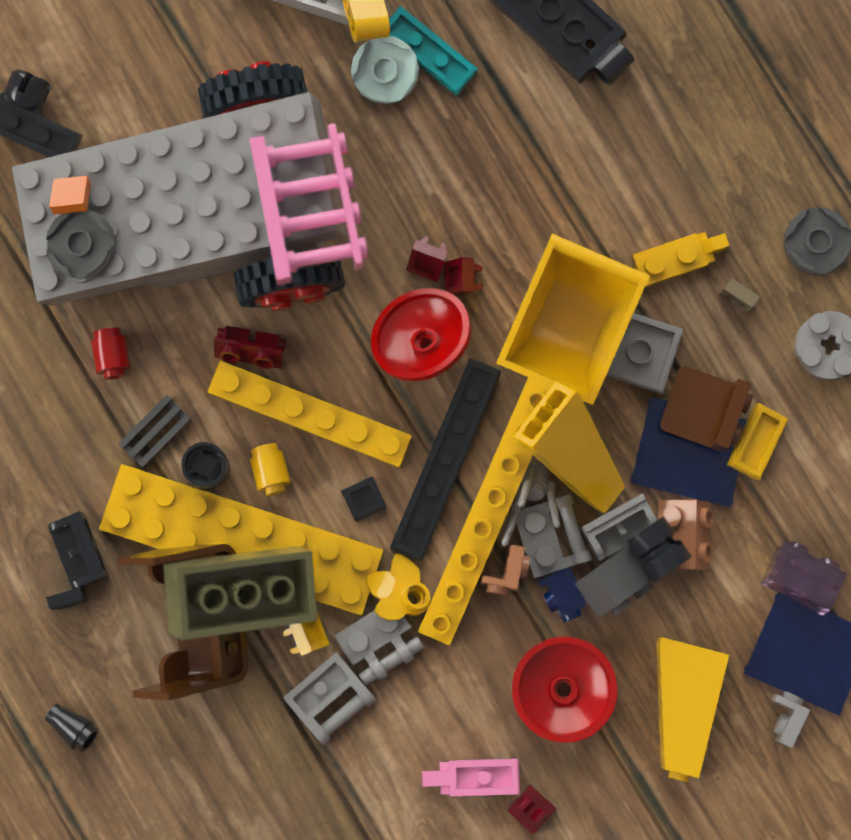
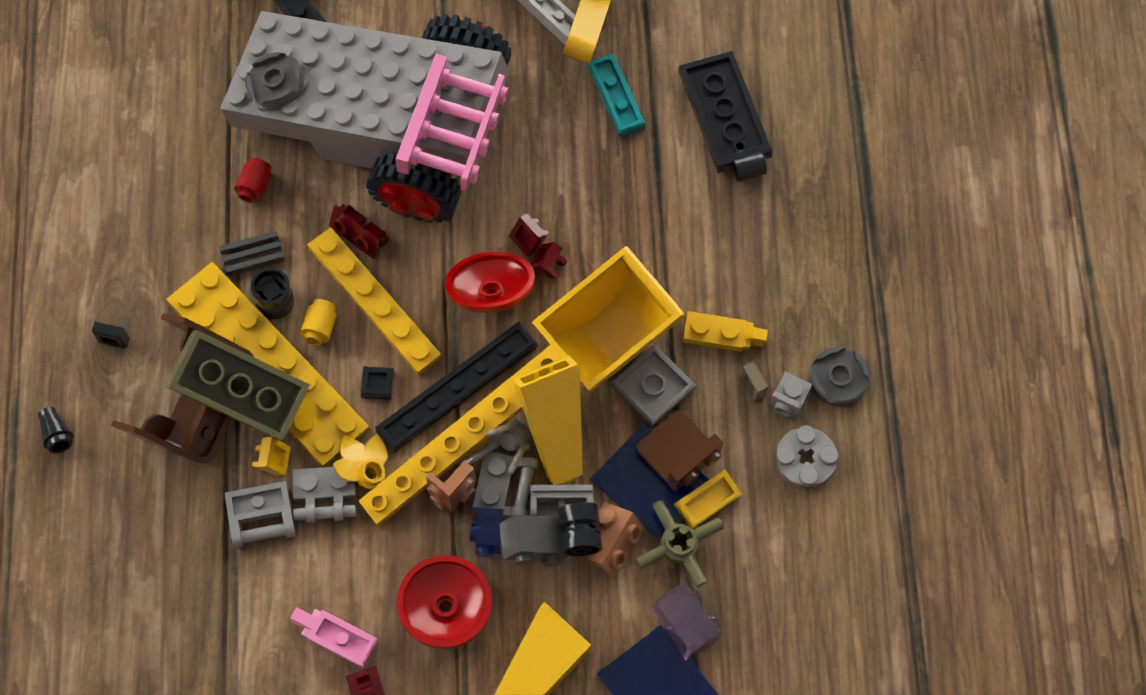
camera: 30 degrees right, 15 degrees down
black hinge [48,511,109,589] -> none
tile [49,176,91,215] -> none
light aqua tile [351,36,420,104] -> none
none -> olive bar [635,500,724,588]
none -> light grey bracket [769,371,812,418]

